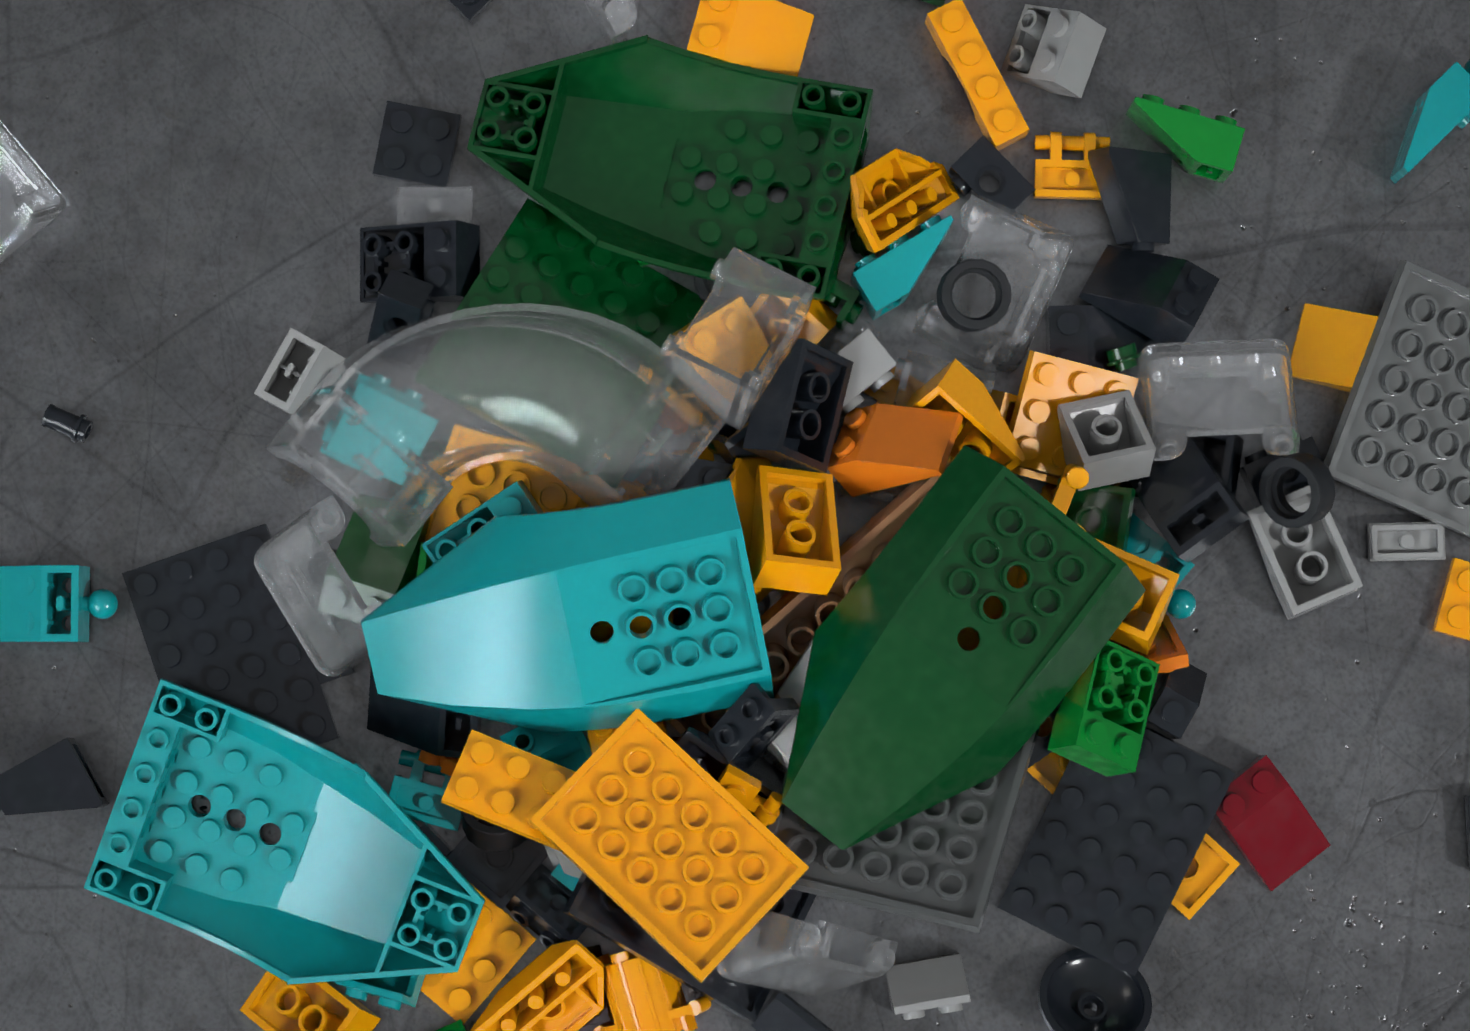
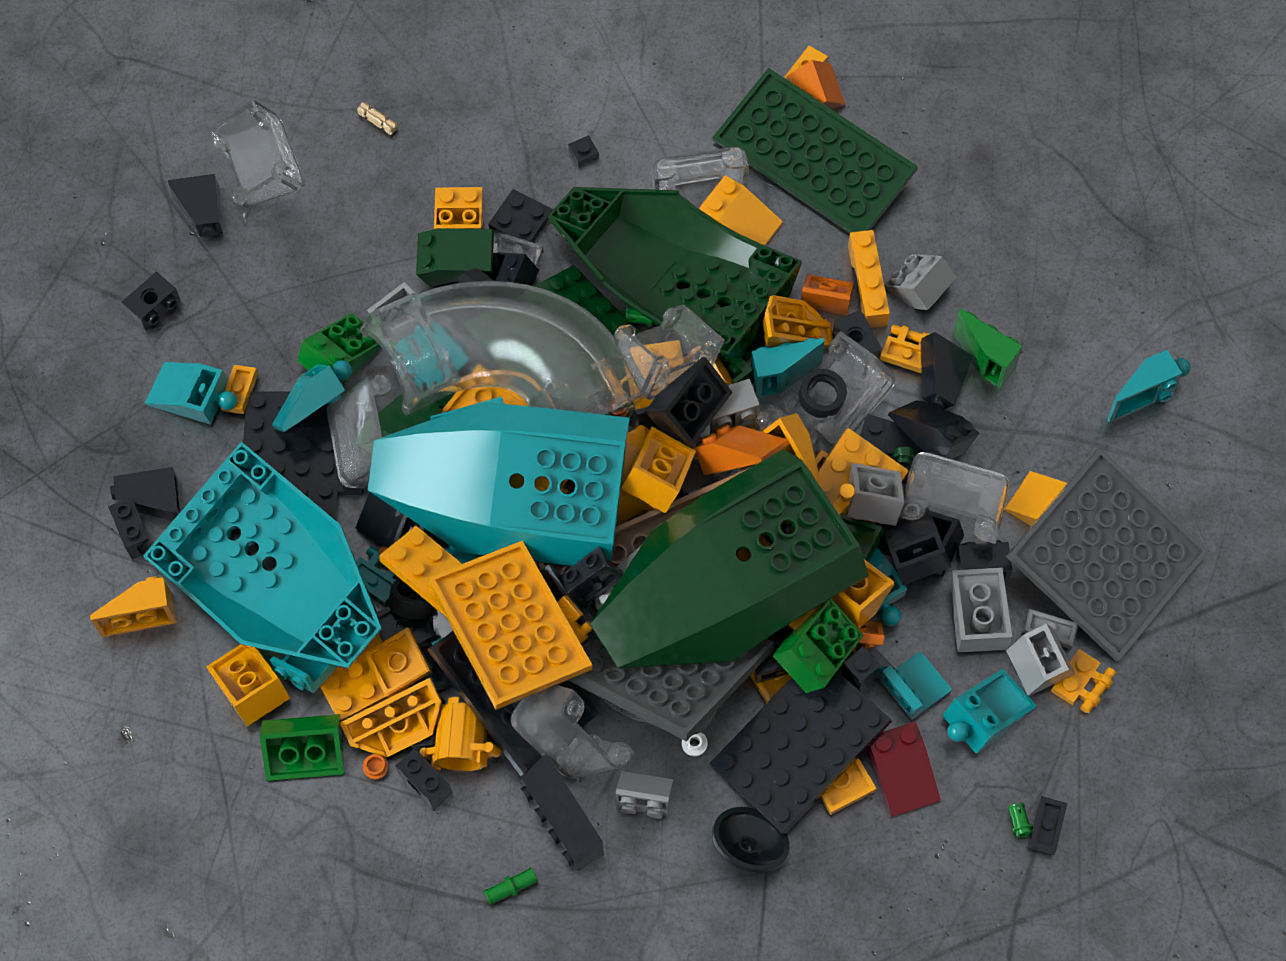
camera: 25 degrees right, 20 degrees down
black pin [41,404,93,443] -> none
black tyre [1259,453,1335,528] -> none
none -> light orange slope [90,576,177,637]
none -> black bracket [108,497,149,559]
none -> light orange plate [219,365,259,414]
none -> teal slope [272,360,352,432]
none -> green slope [297,313,386,383]
none -> tan axle [357,102,398,135]
none -> light orange tile [365,627,432,698]
none -> dark green slope [416,228,494,287]
none -> light orange slope [434,187,484,229]
none -> orange slope [801,274,854,316]
none -> teal bracket [880,652,952,720]
none -> teal slope [942,668,1037,754]
none -> light grey slope [1006,624,1075,696]
none -> green pin [1008,802,1033,838]

